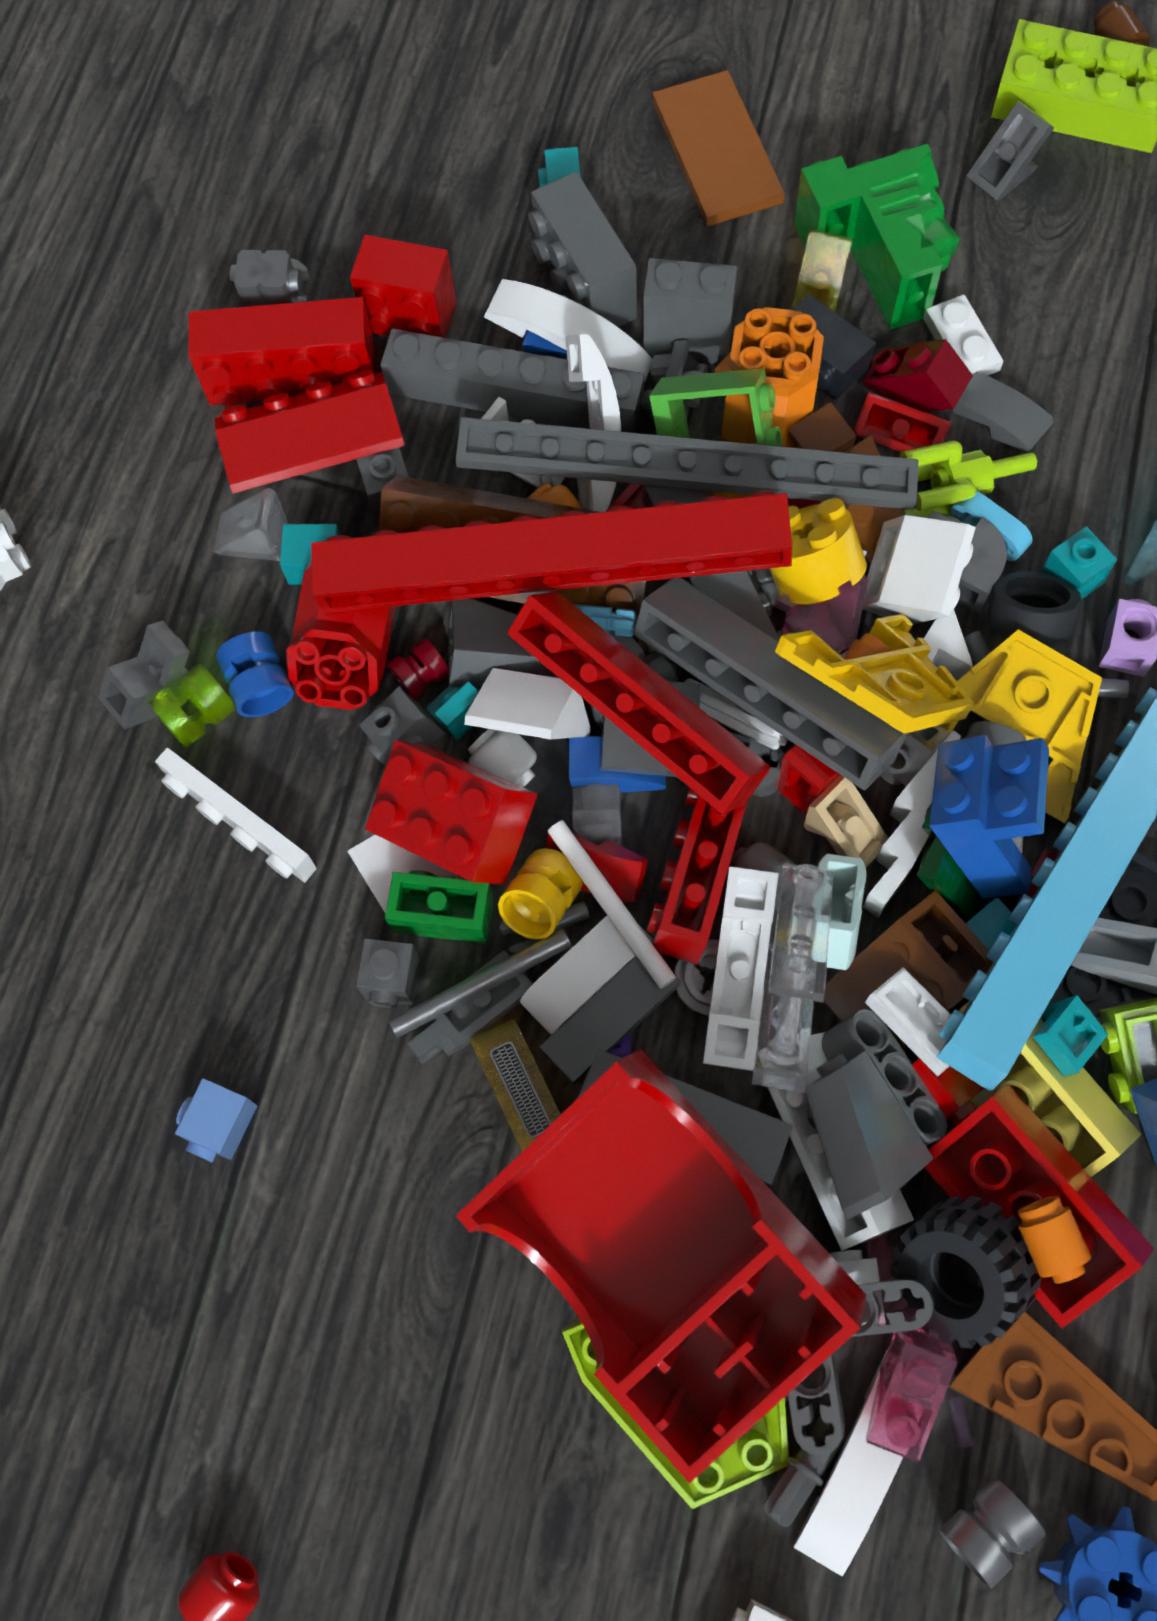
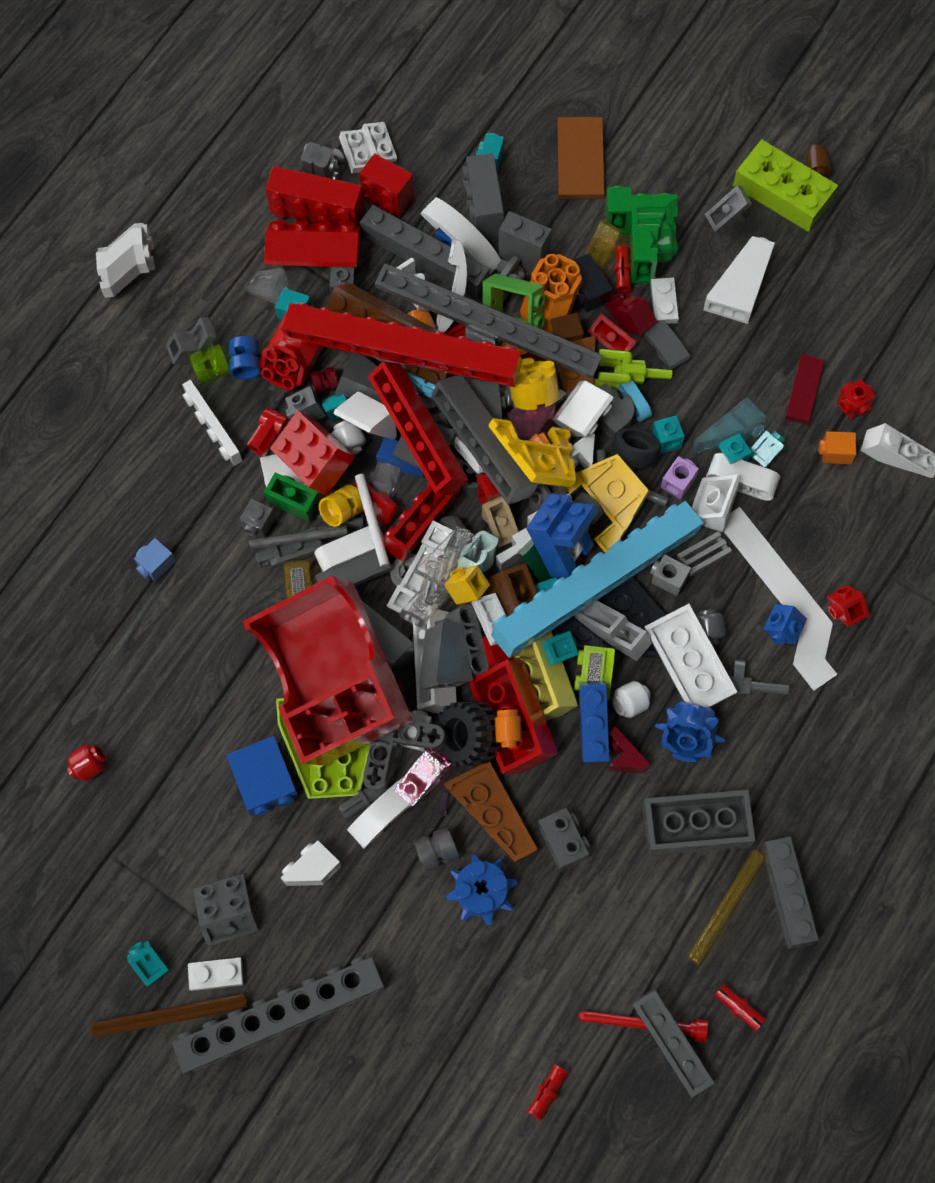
camera: 15 degrees right, 0 degrees up
none -> blue brick [226,736,298,816]
none -> red piece [247,407,290,456]
none -> white slope [339,122,397,174]
none -> yellow brick [444,565,490,605]
none -> red pin [614,245,631,293]
none -> white slope [704,236,774,324]

